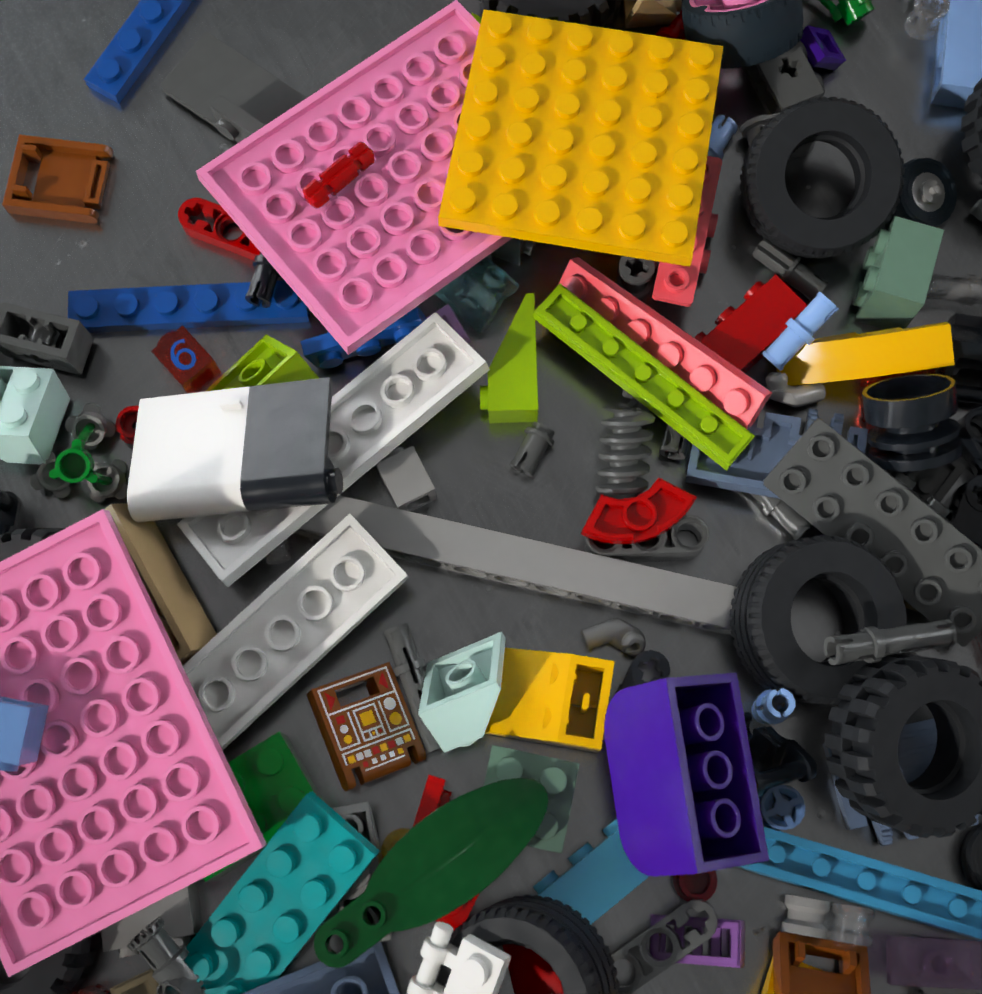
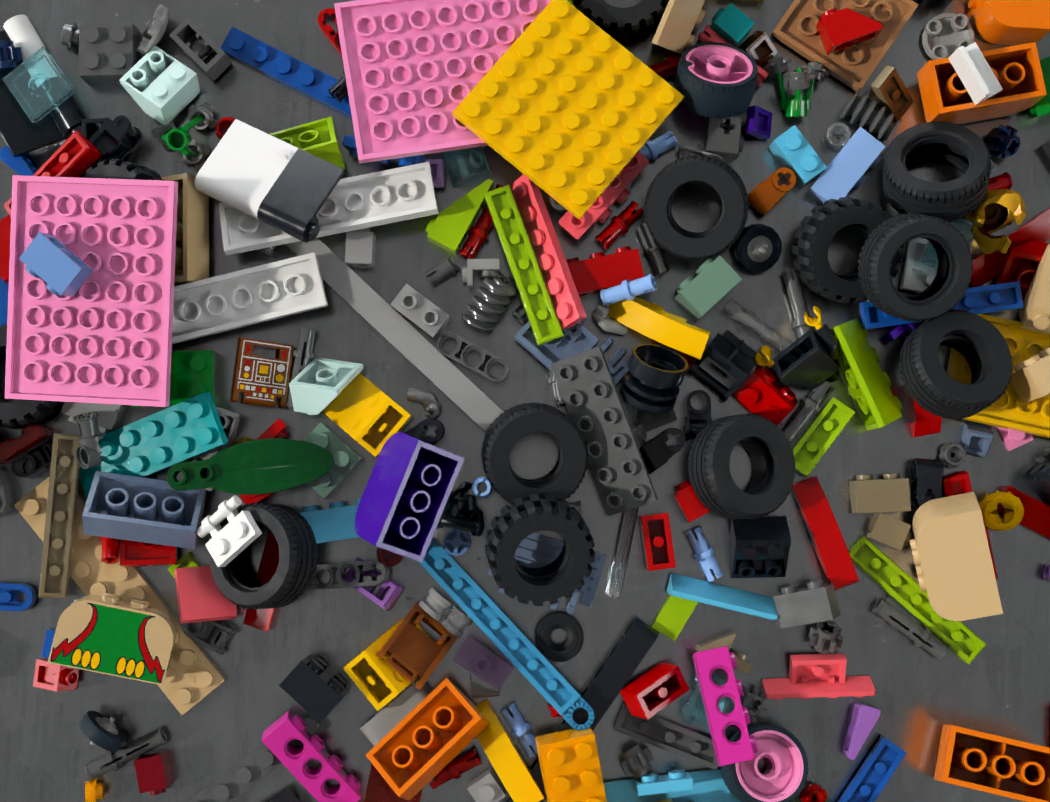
camera: 25 degrees right, 10 degrees up
clear red brick [151,325,222,394] -> none
red axle [302,142,375,209] -> none
red tile [581,478,697,544] -> none
dark grey pin [823,619,957,665] -> none
none -> light grey brick [390,283,451,341]
none -> red pin [459,184,503,259]
none -> light grey bracket [462,259,500,289]
none -> red pin [595,201,644,250]
none -> orange piece [748,167,796,217]
none -> medium azure brick [768,125,827,190]

